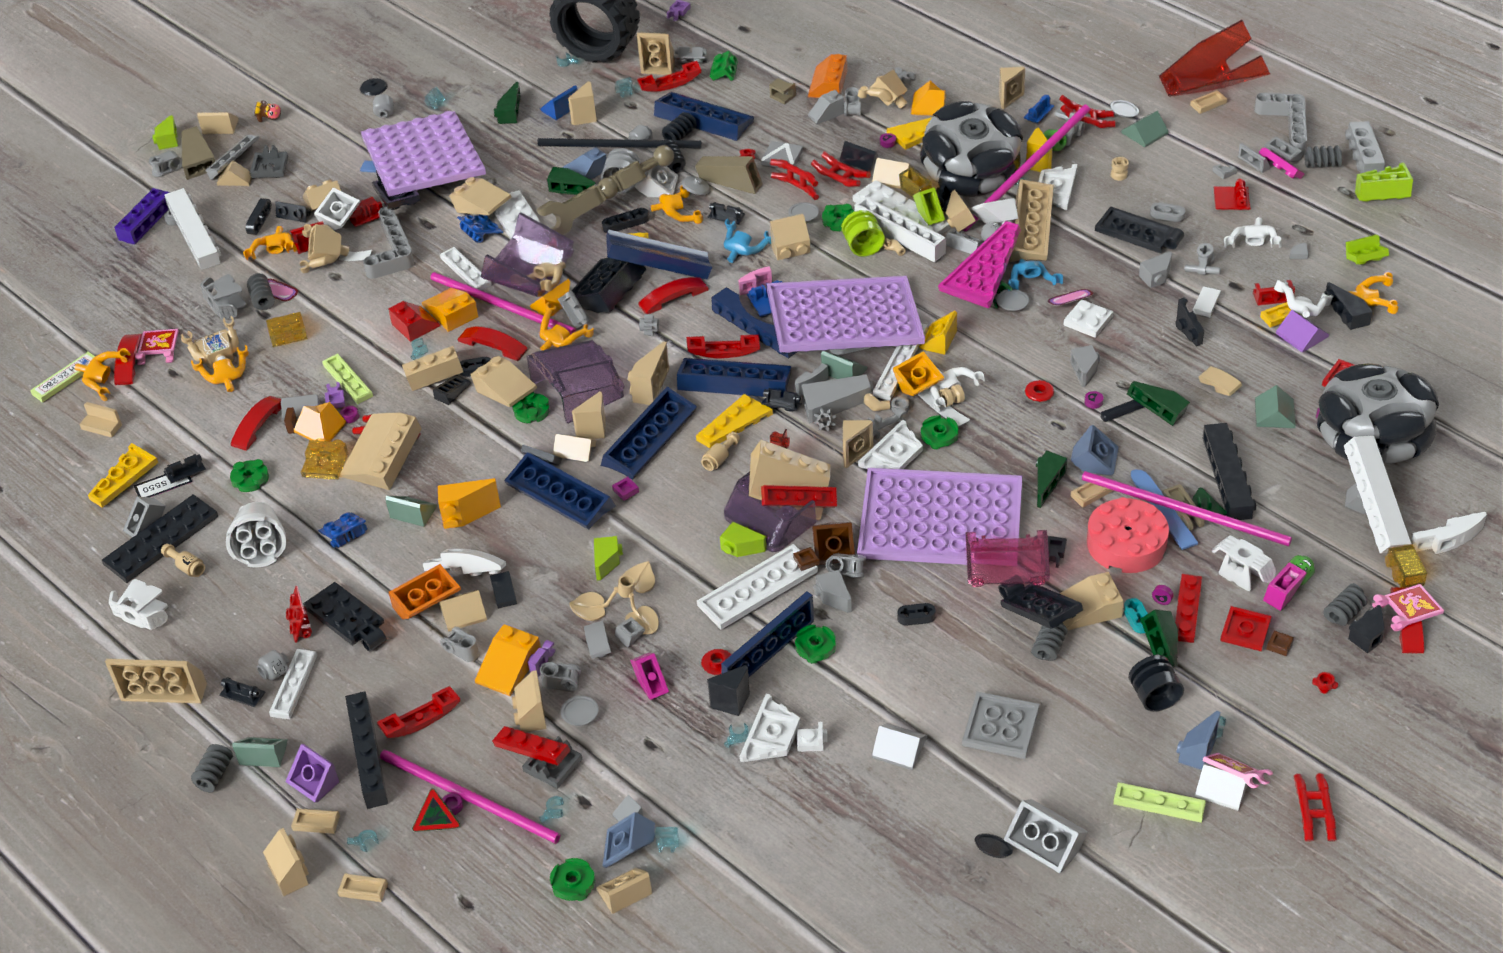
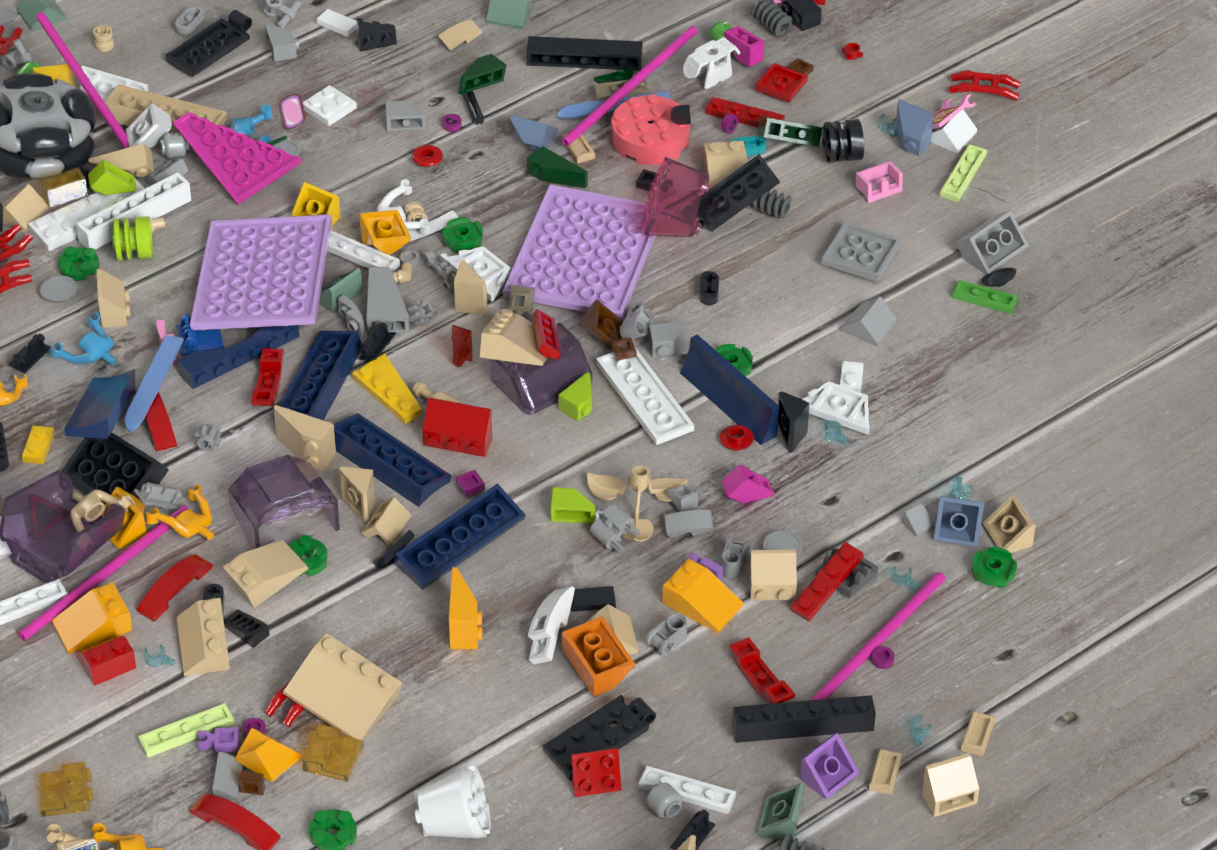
camera: 85 degrees left, 0 degrees up
blue hinge [318,512,368,548] -> none
sand green slope [385,496,437,527] -> none
piece [412,788,460,832] -> none
none -> medium blue piece [125,335,184,432]
none -> red slope [422,397,492,457]
none -> dark tan window [509,284,536,316]
none -> light grey piece [590,504,640,554]
none -> black tile [671,105,691,125]
none -> bright pink window [856,161,903,203]
none -> bright green tile [952,280,1018,314]

